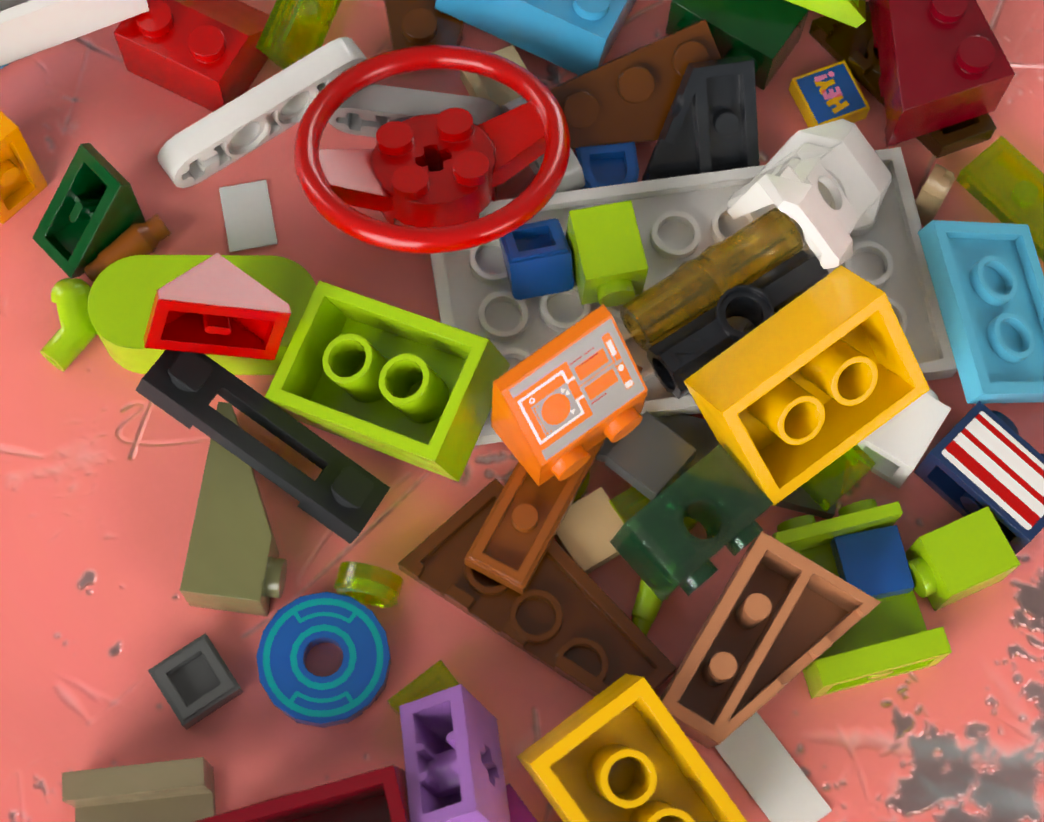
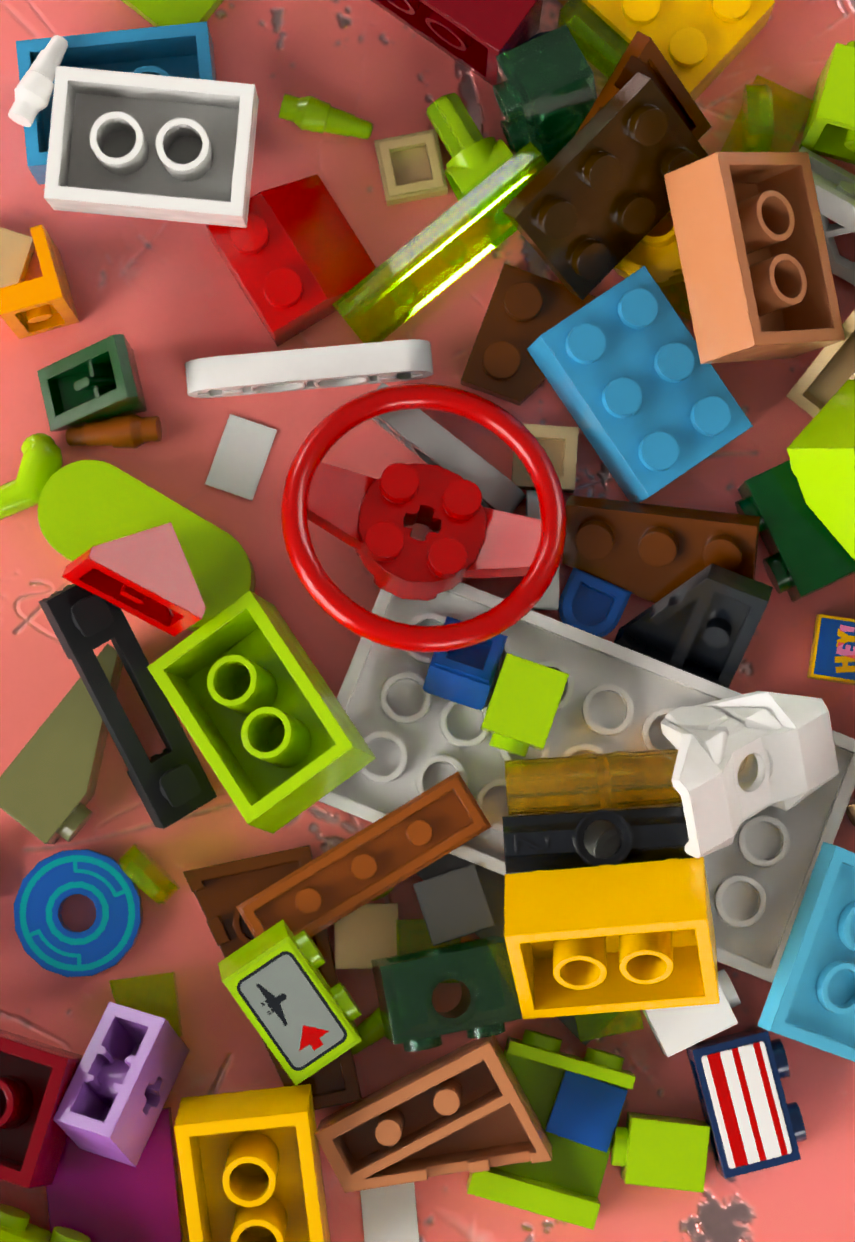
camera: 35 degrees right, 15 degrees up
orange slope [491,304,648,486] -> none
none -> brick [218,919,362,1086]

